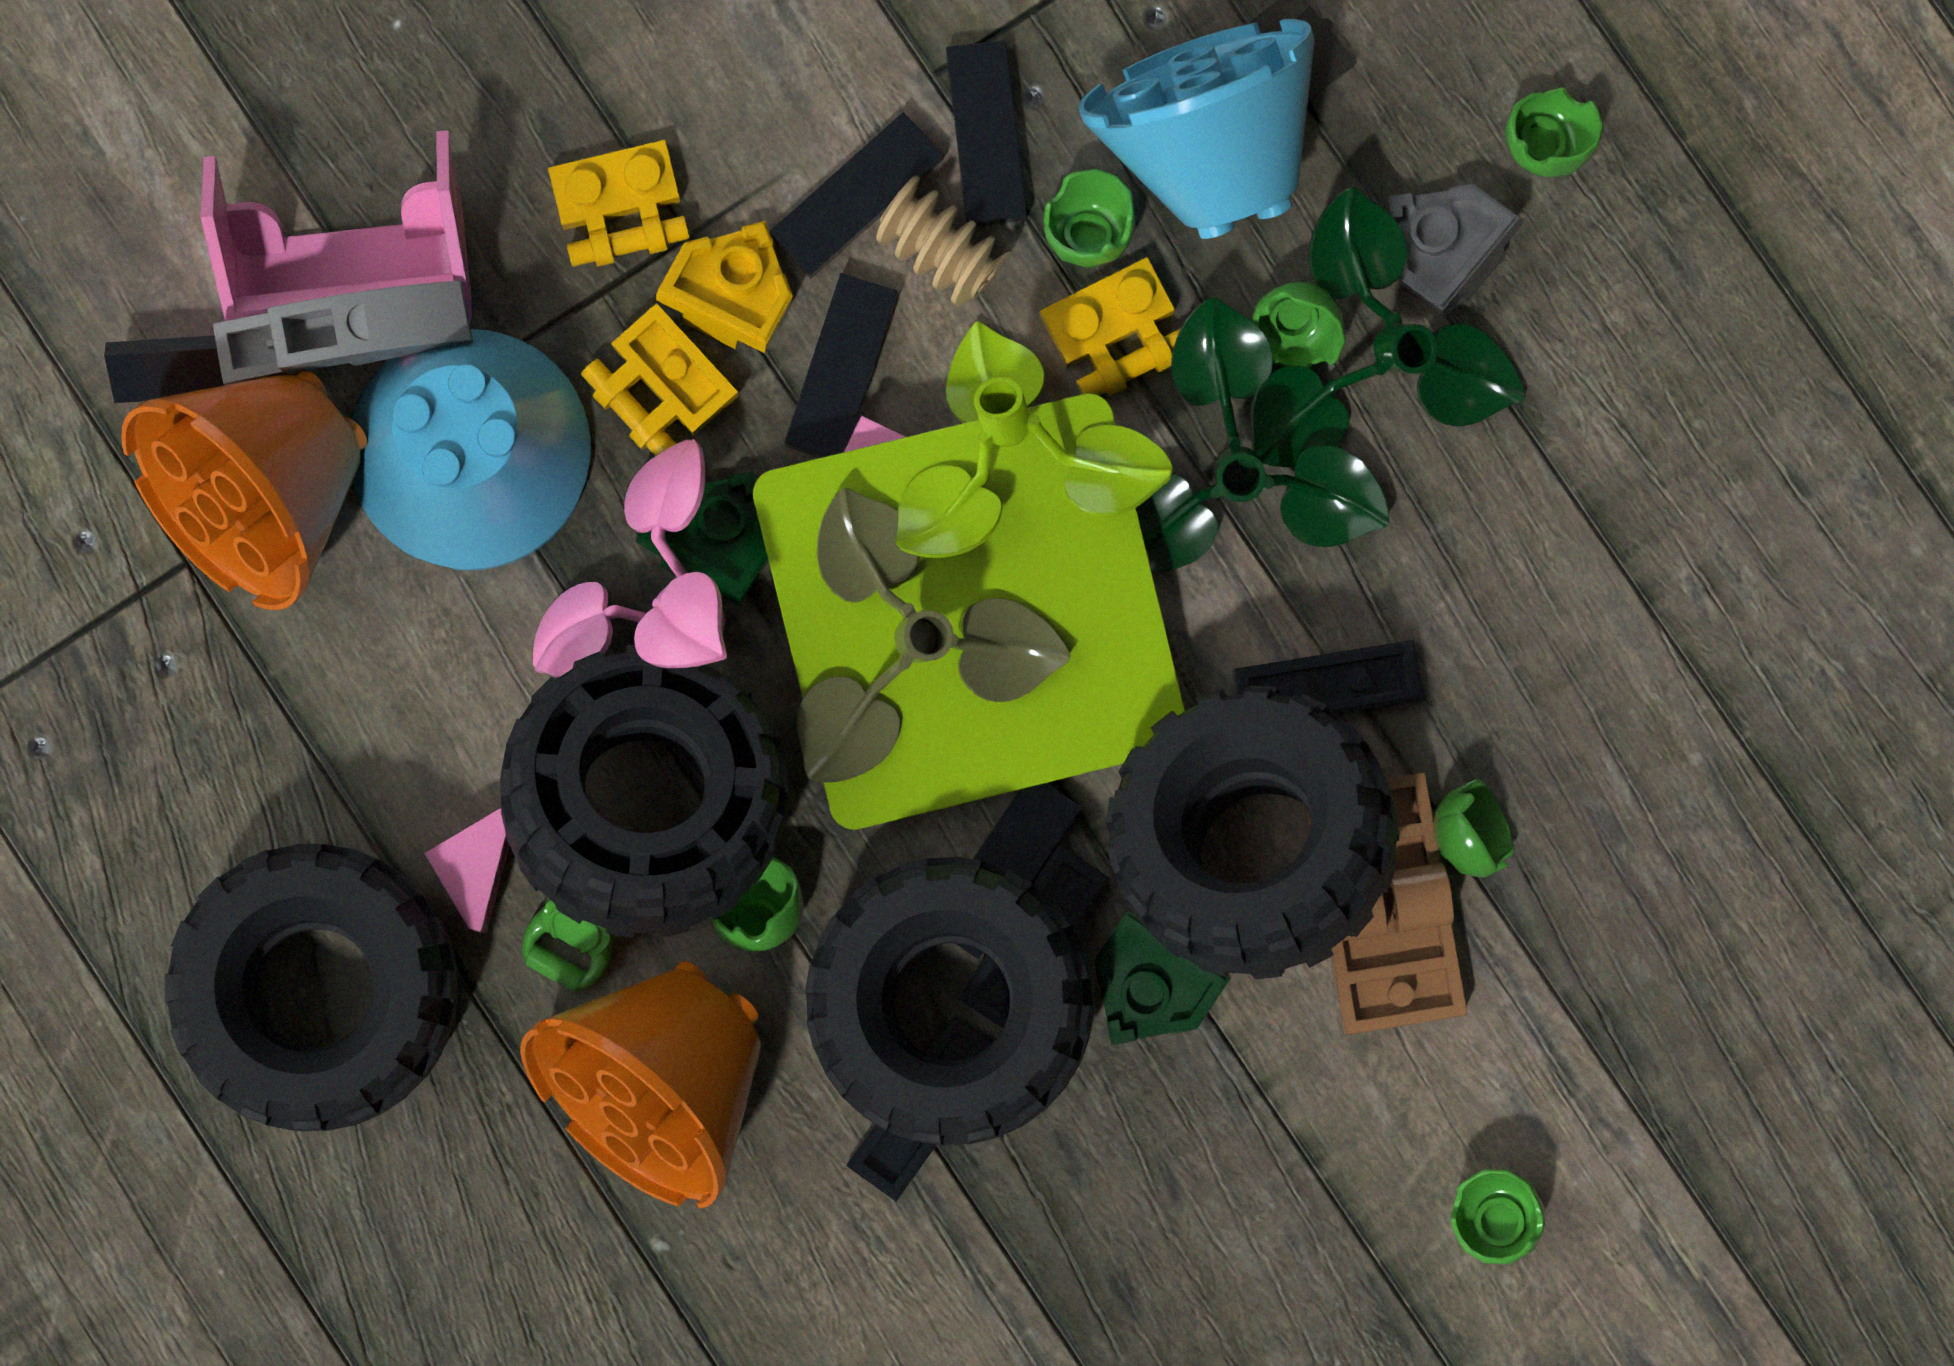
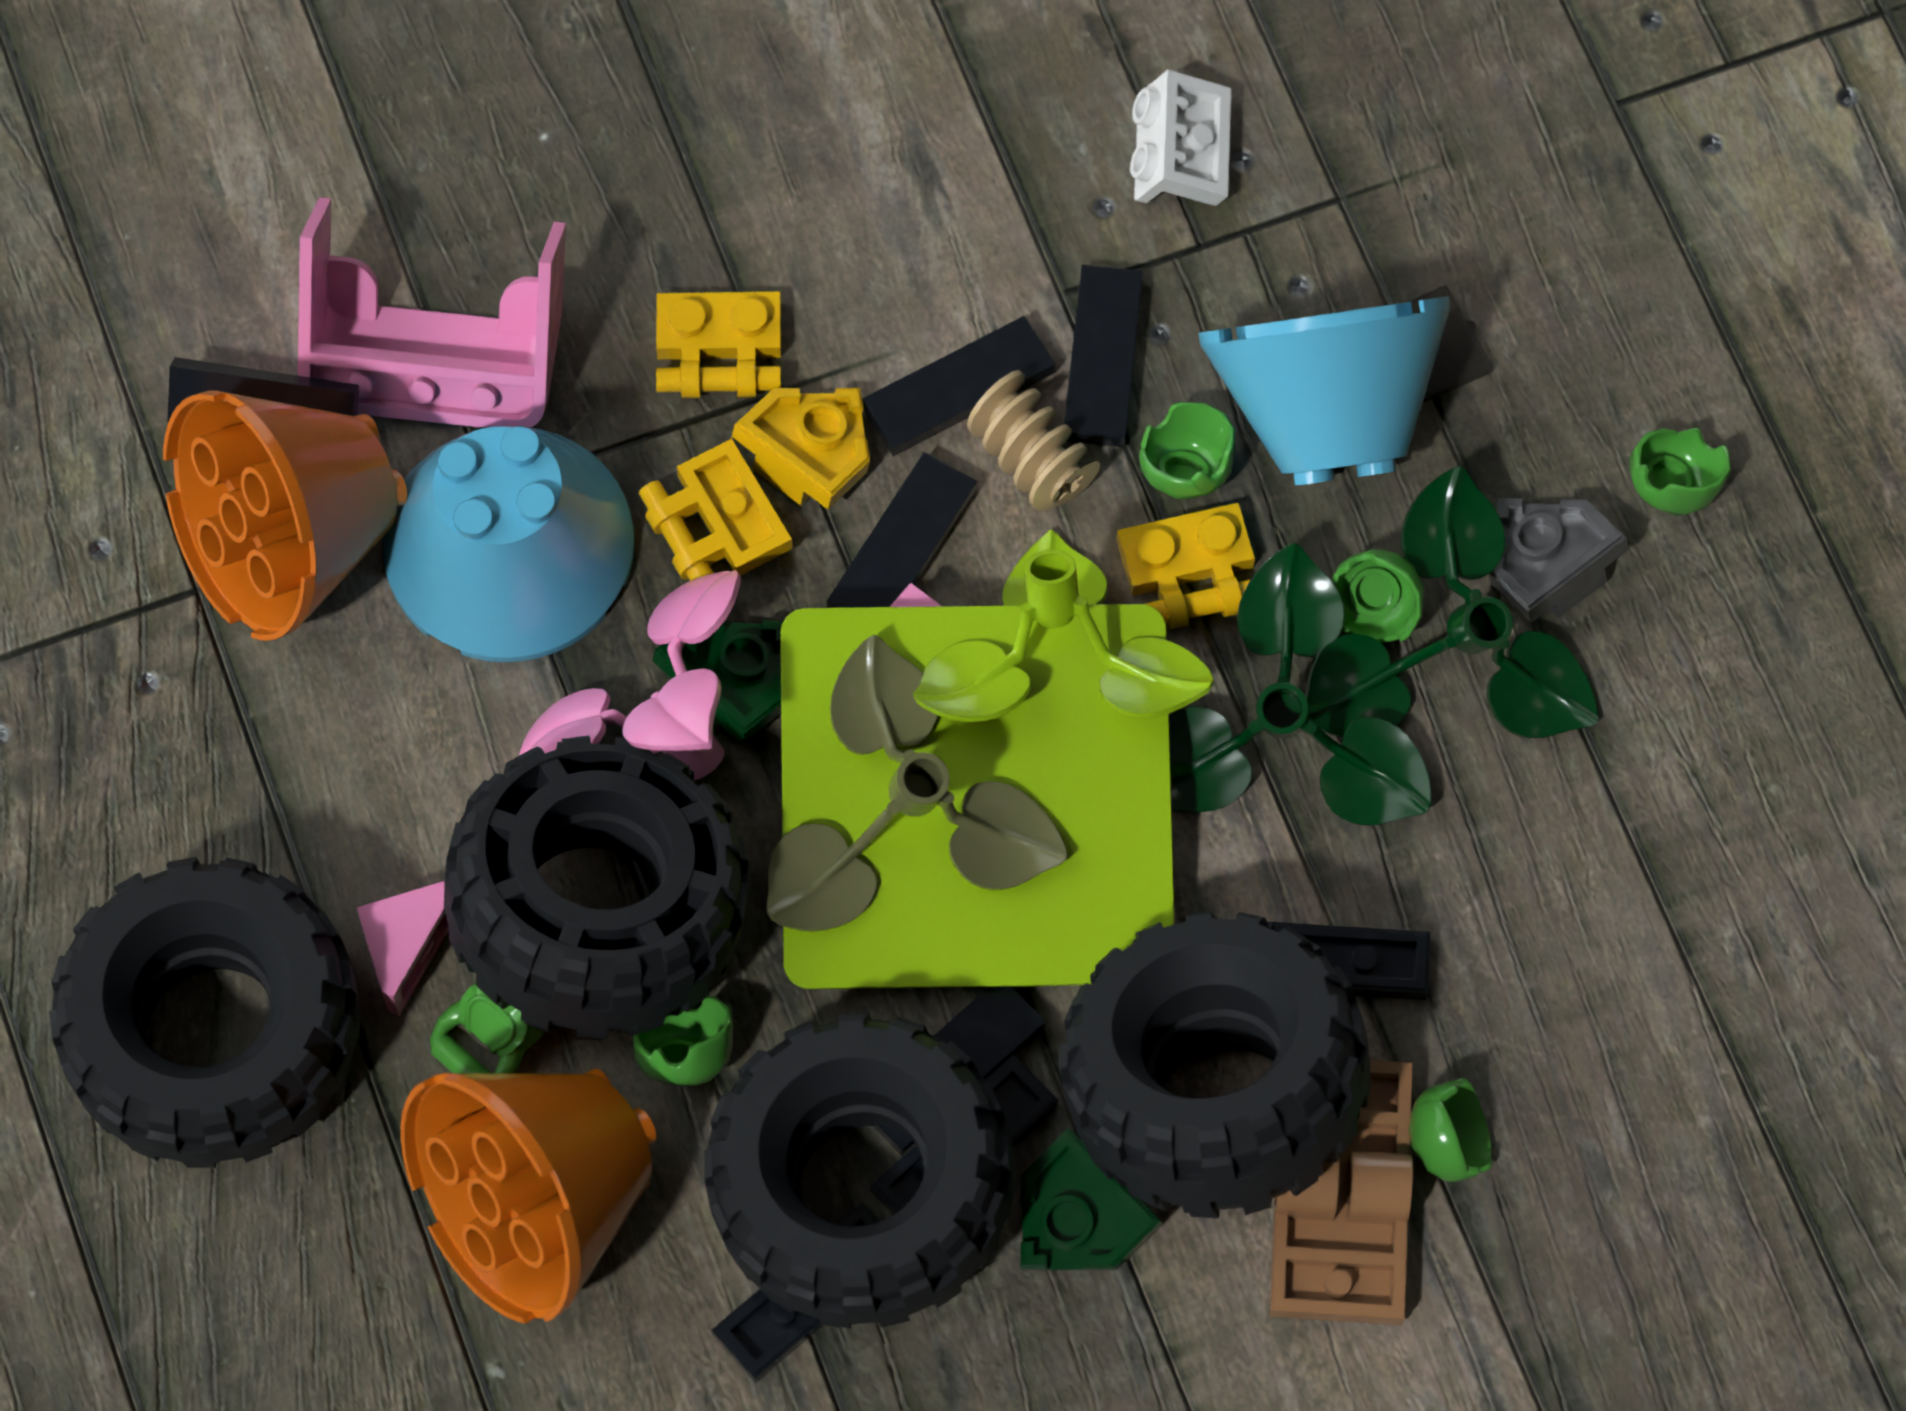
camera: 20 degrees right, 15 degrees down
light grey slope [213,280,473,385] -> none

